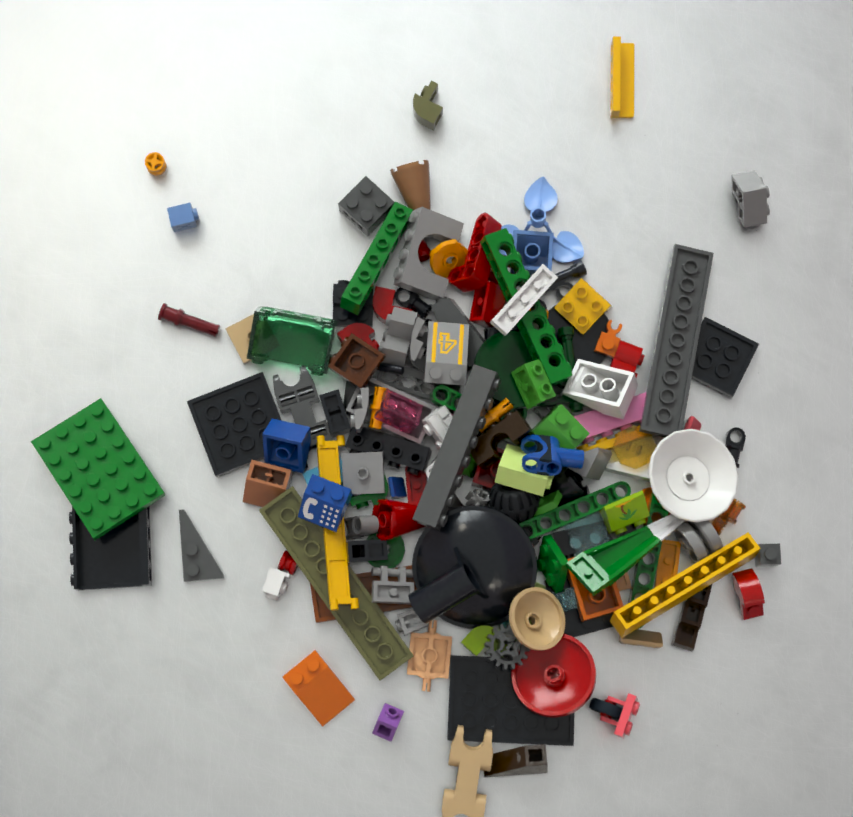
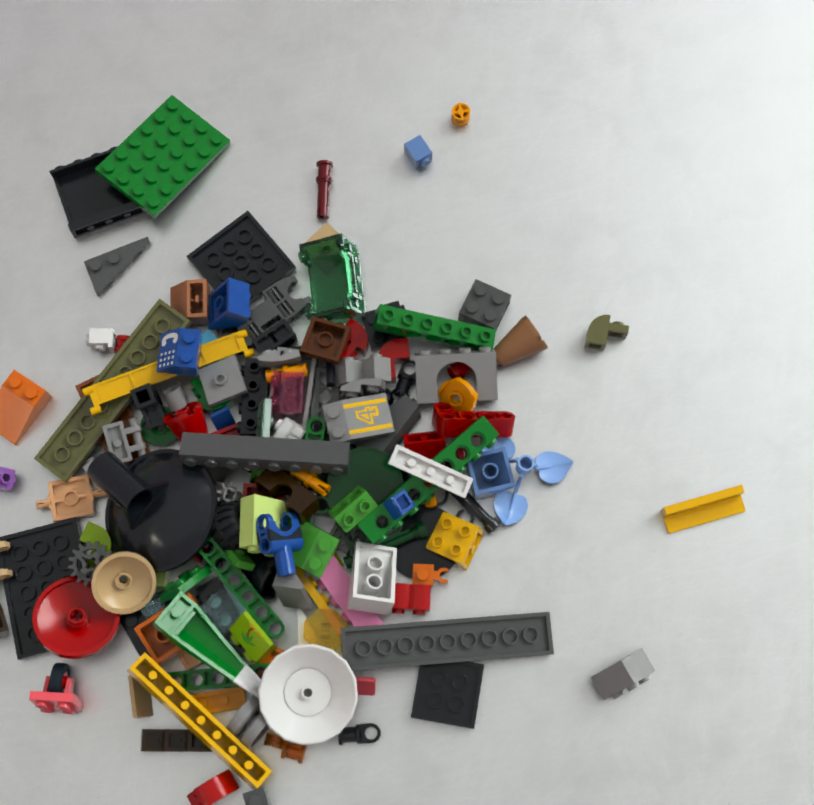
camera: 75 degrees right, 5 degrees down
none -> sand green plate [256,398,273,437]
none -> blue slope [383,489,415,520]

